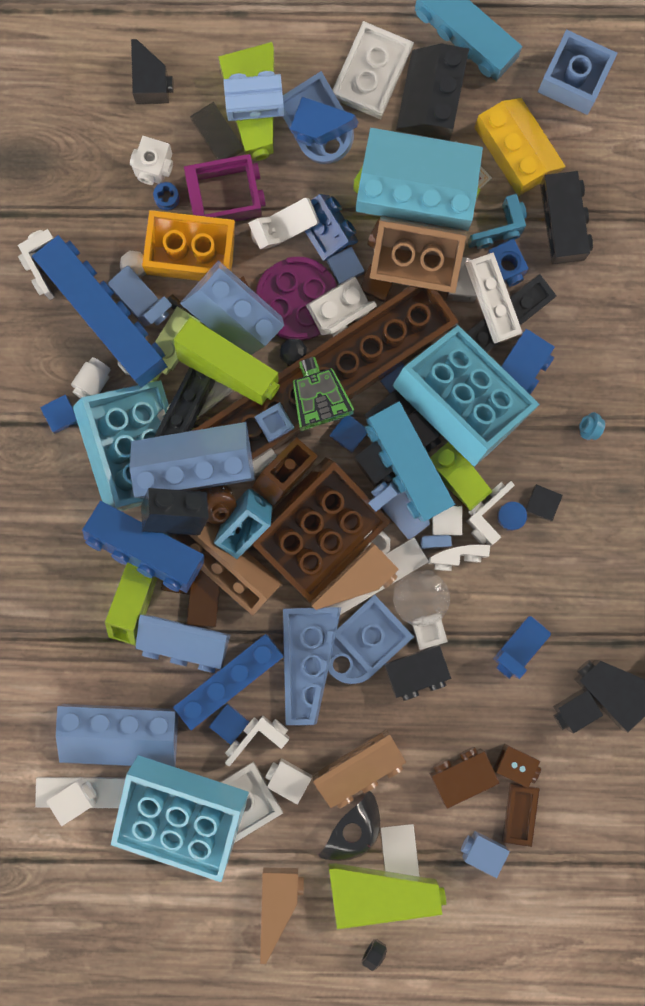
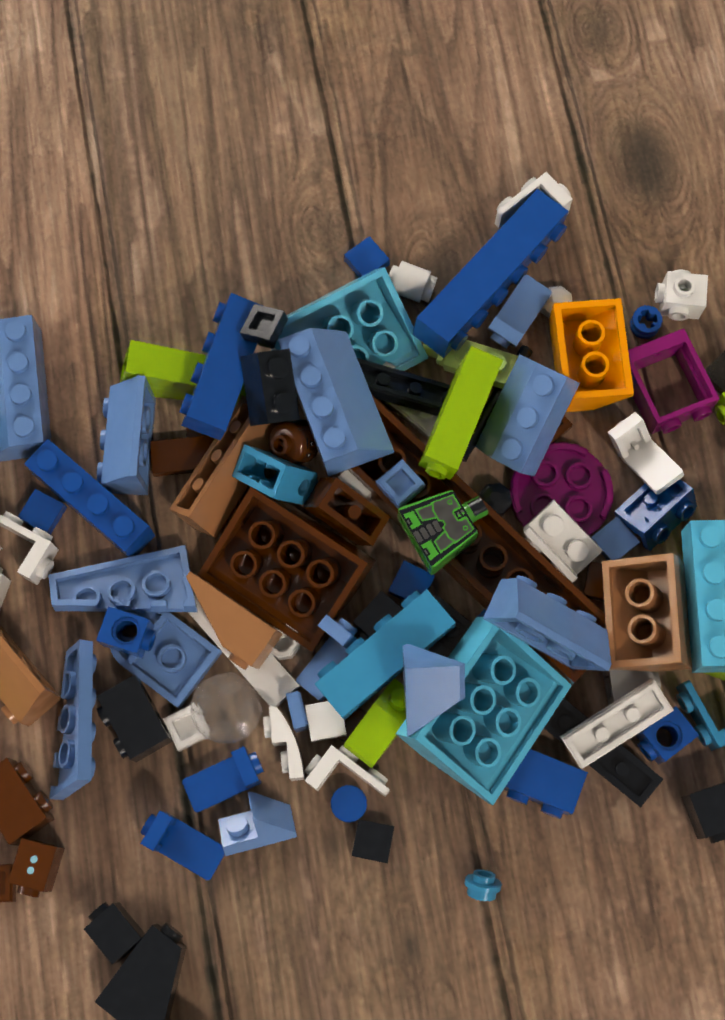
camera: 85 degrees right, 10 degrees down
none -> medium blue wing [49,639,97,800]
none -> blue brick [96,606,156,659]
none -> blue bracket [182,746,264,813]
none -> medium blue slope [218,792,297,856]
none -> black tile [240,304,288,349]
none -> medium blue slope [402,644,465,738]
none -> medium blue slope [483,575,612,671]

